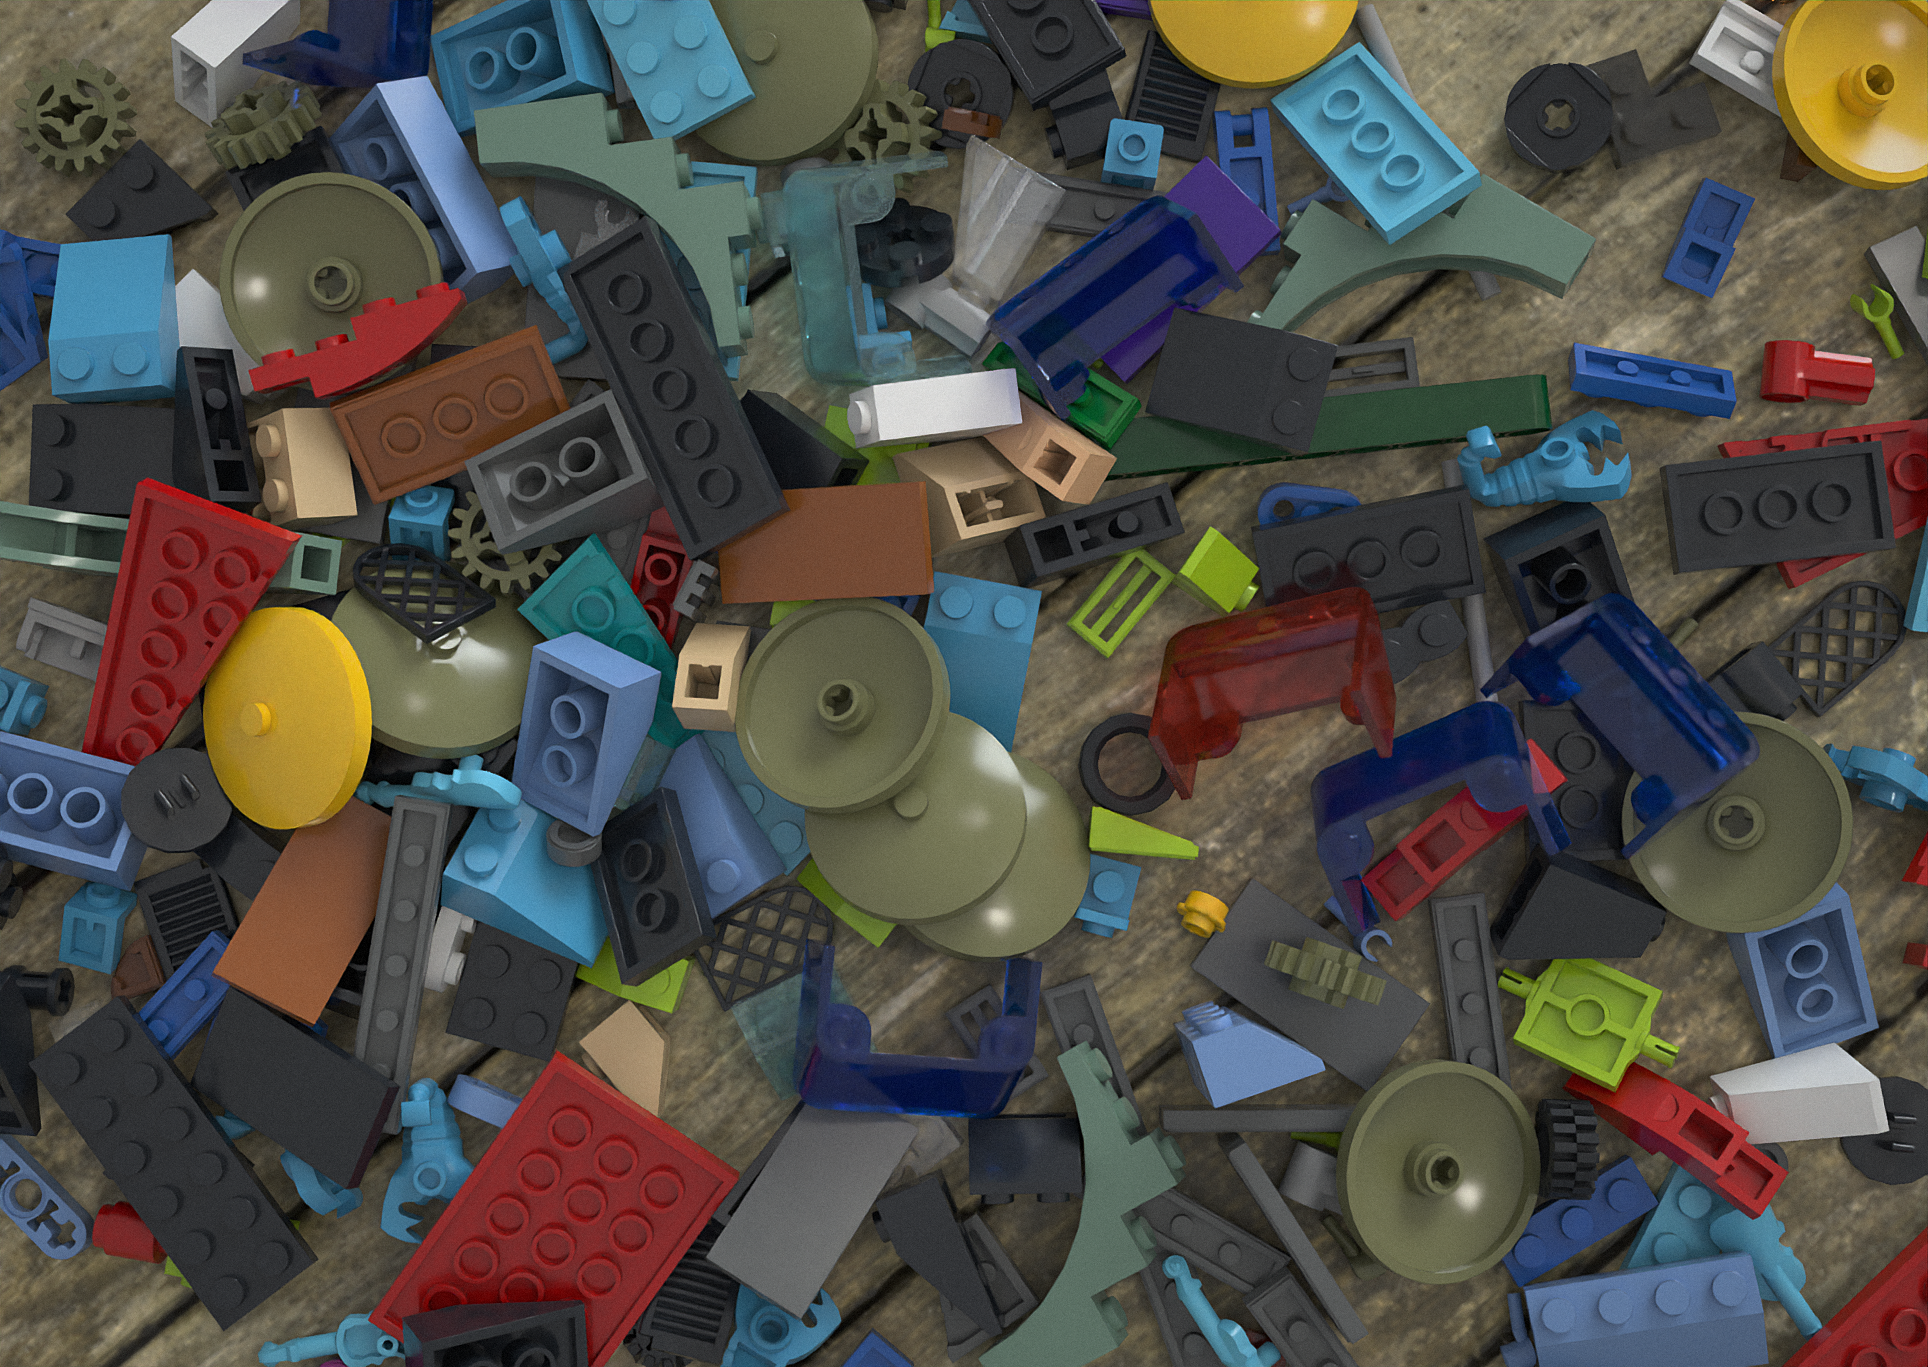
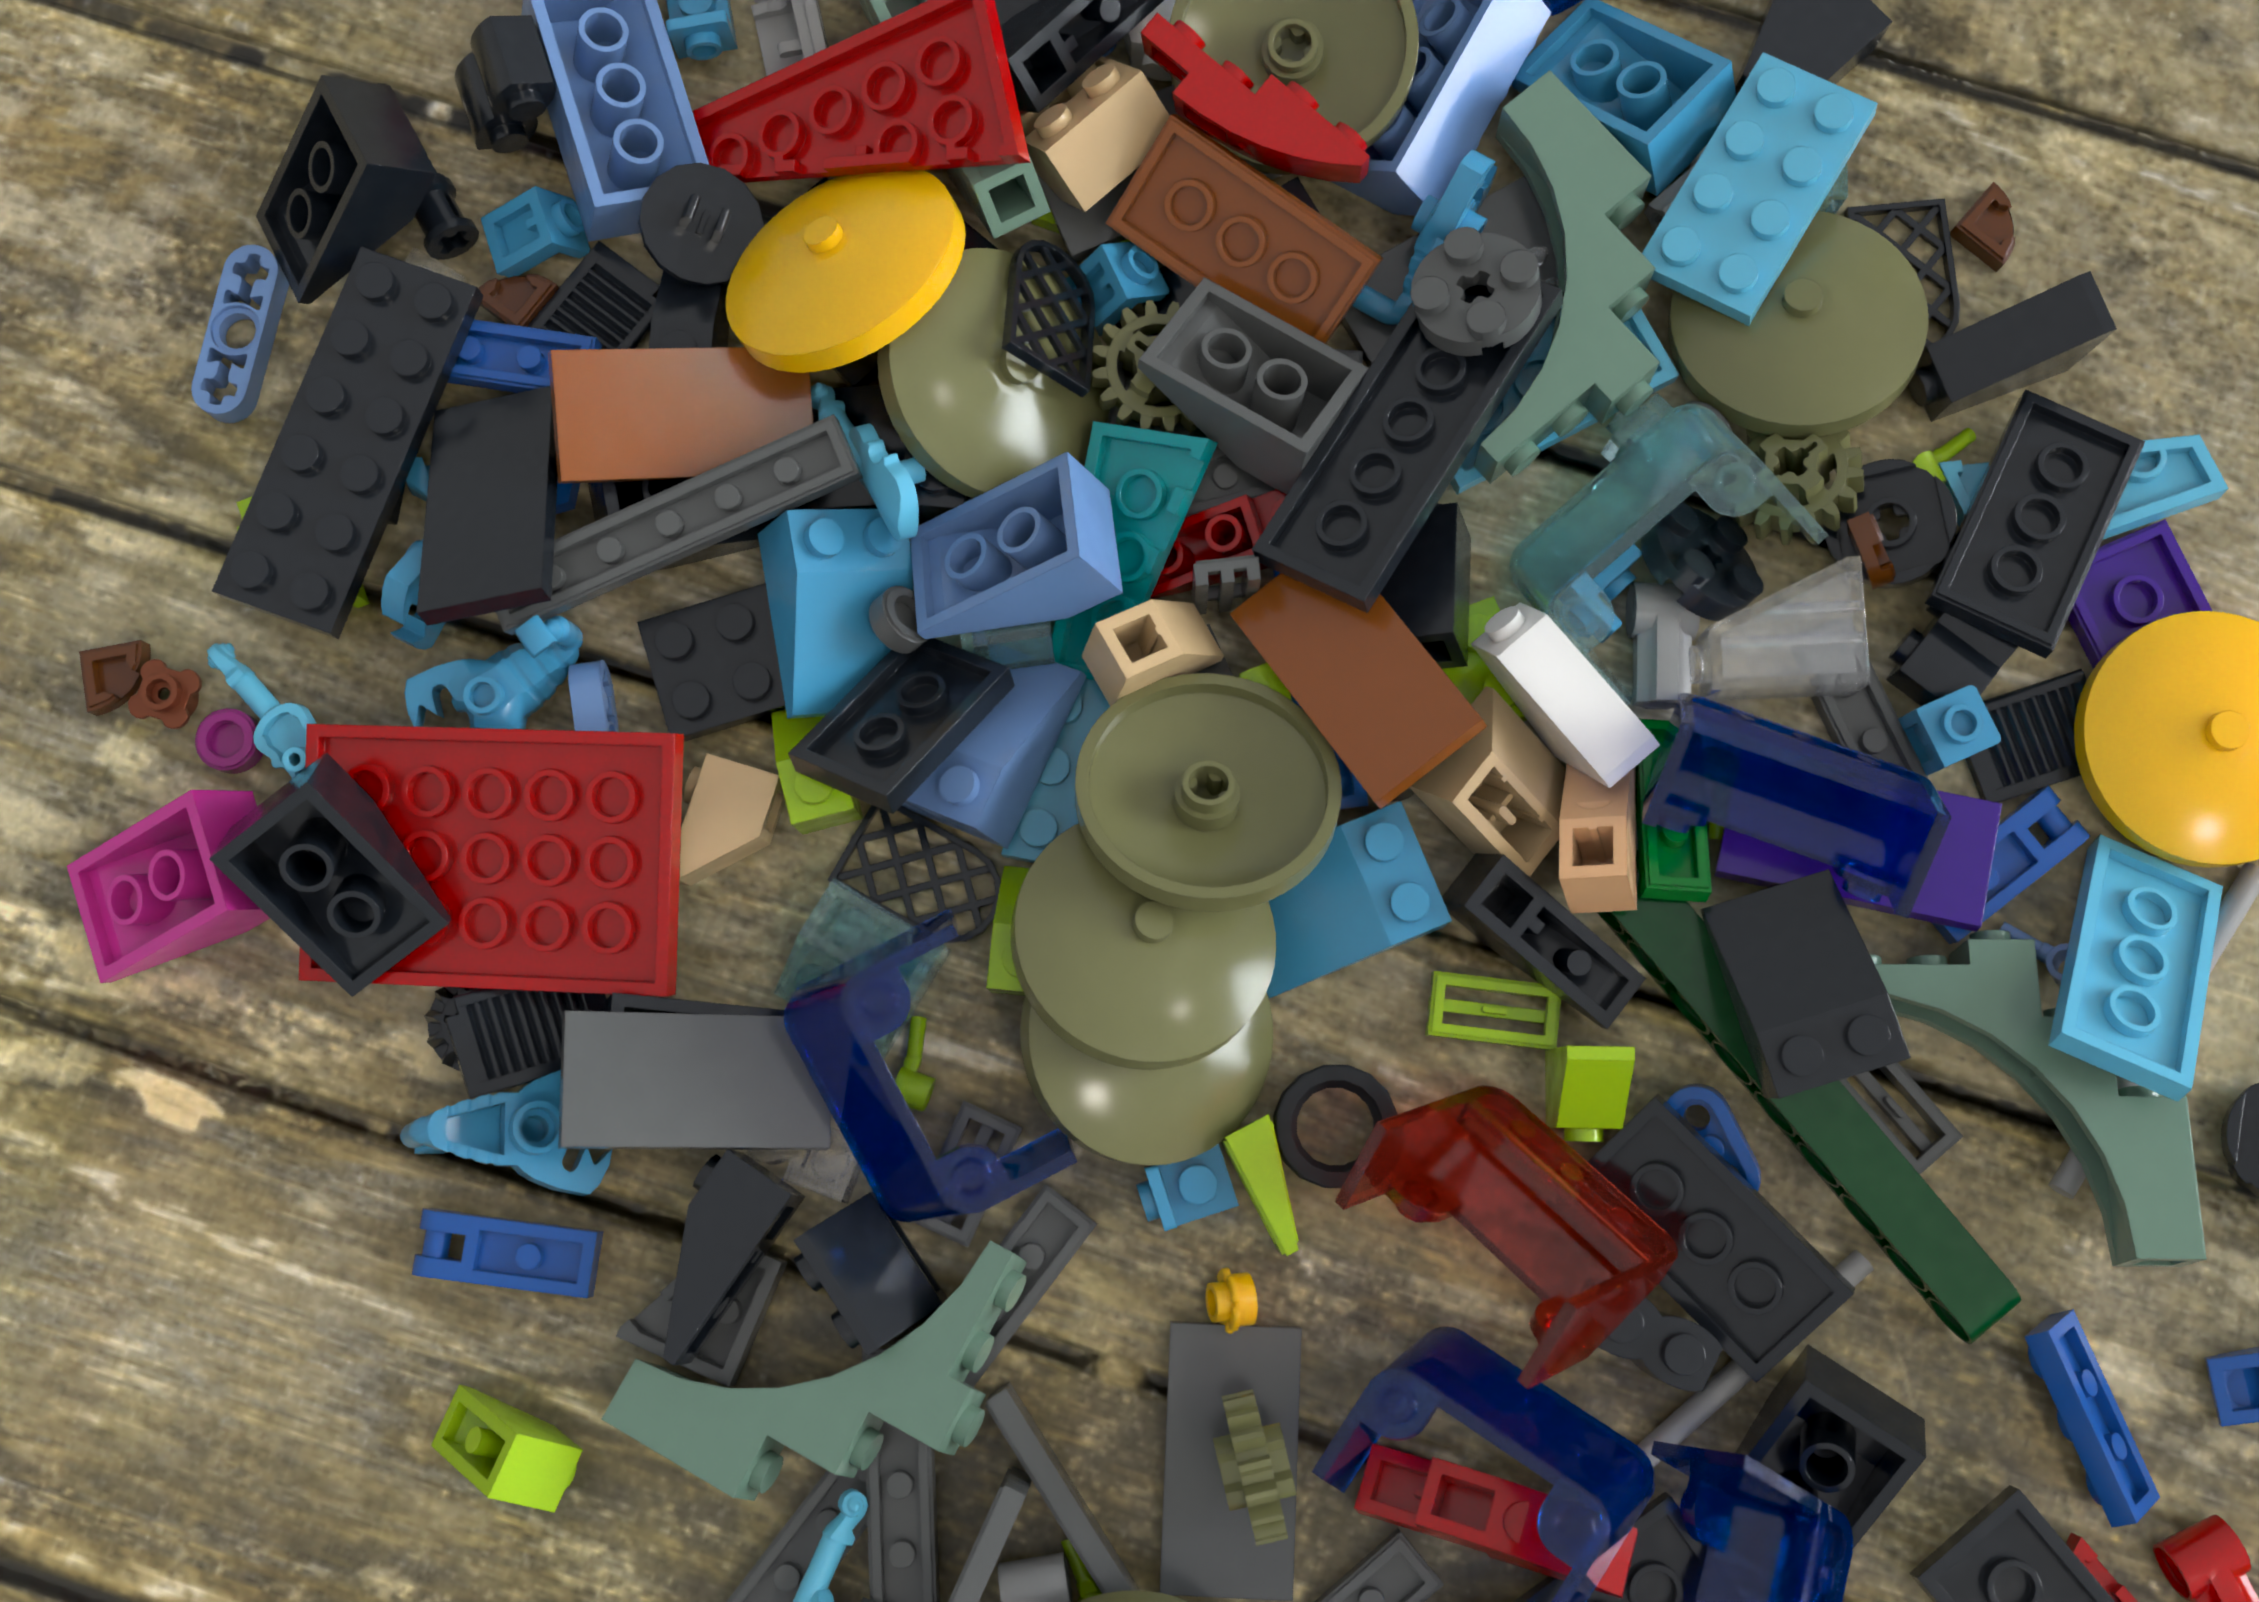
camera: 60 degrees right, 5 degrees down
red brick [92,1200,168,1264] -> none
white plate [424,906,478,993] -> none
medium blue slope [1173,1001,1326,1108] -> none
medium blue hand [1323,895,1392,962] -> none
dark azure animal [1457,410,1632,507] -> none
none -> lime hand [894,1016,936,1111]
none -> dark grey plate [1410,227,1542,357]

